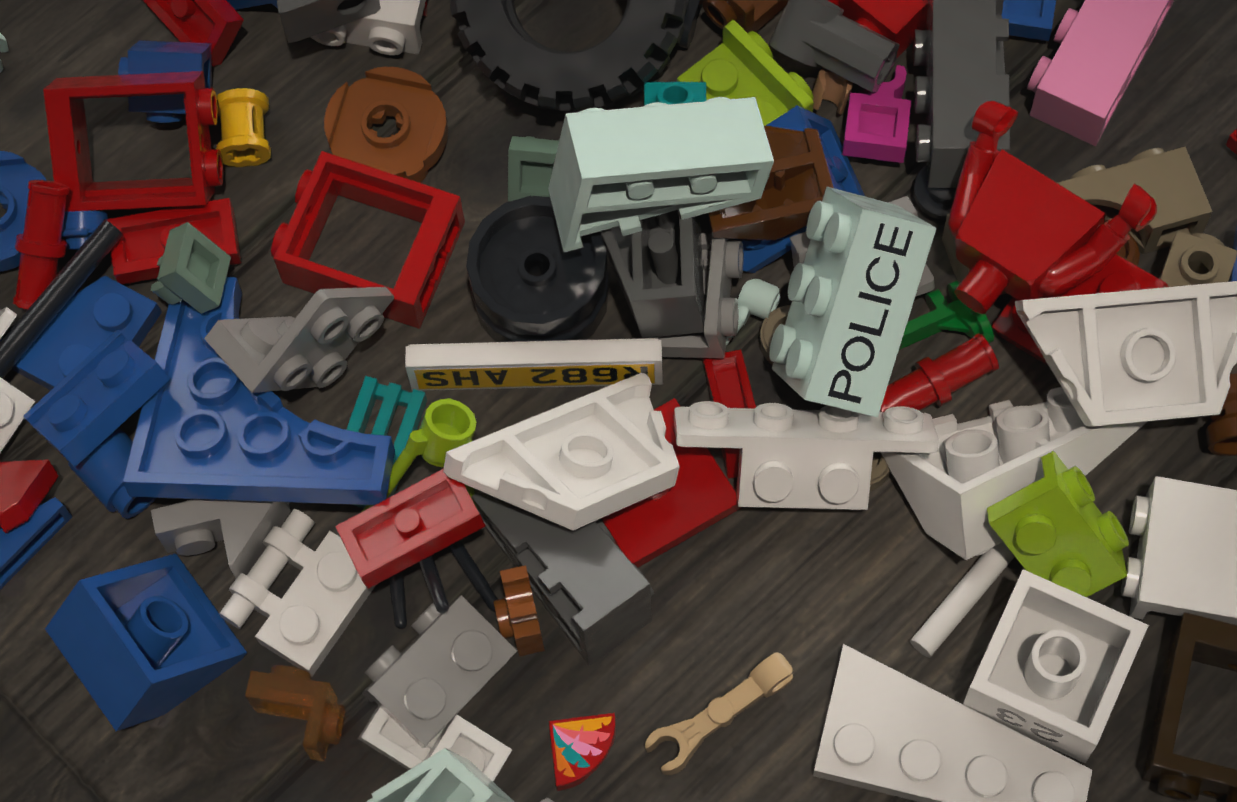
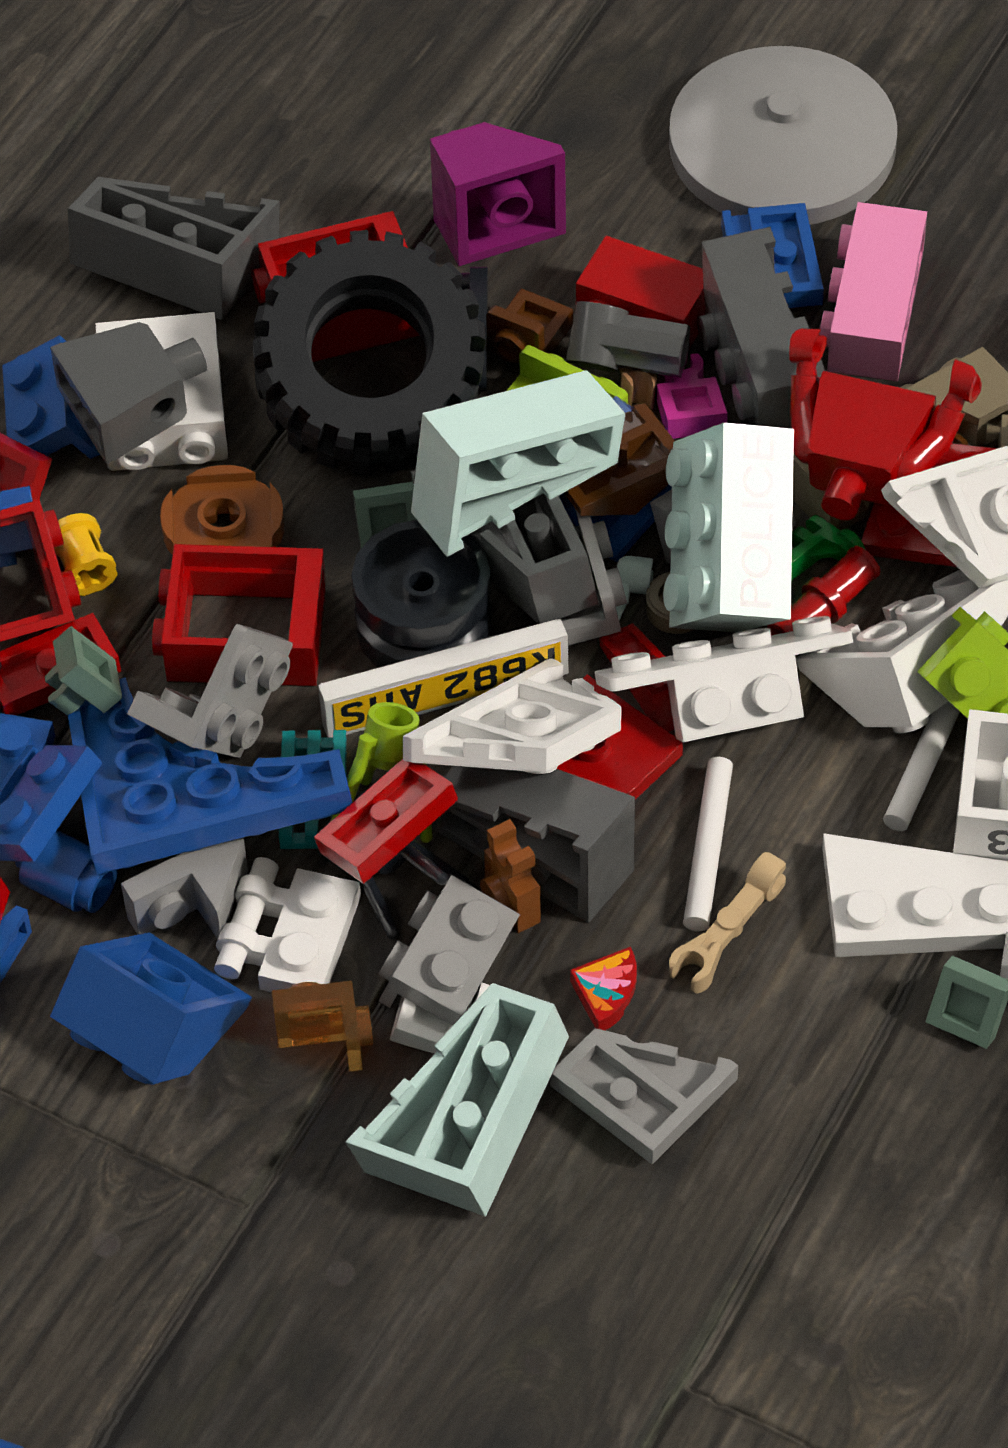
camera: 20 degrees left, 15 degrees down
none -> white bar [683,757,733,931]

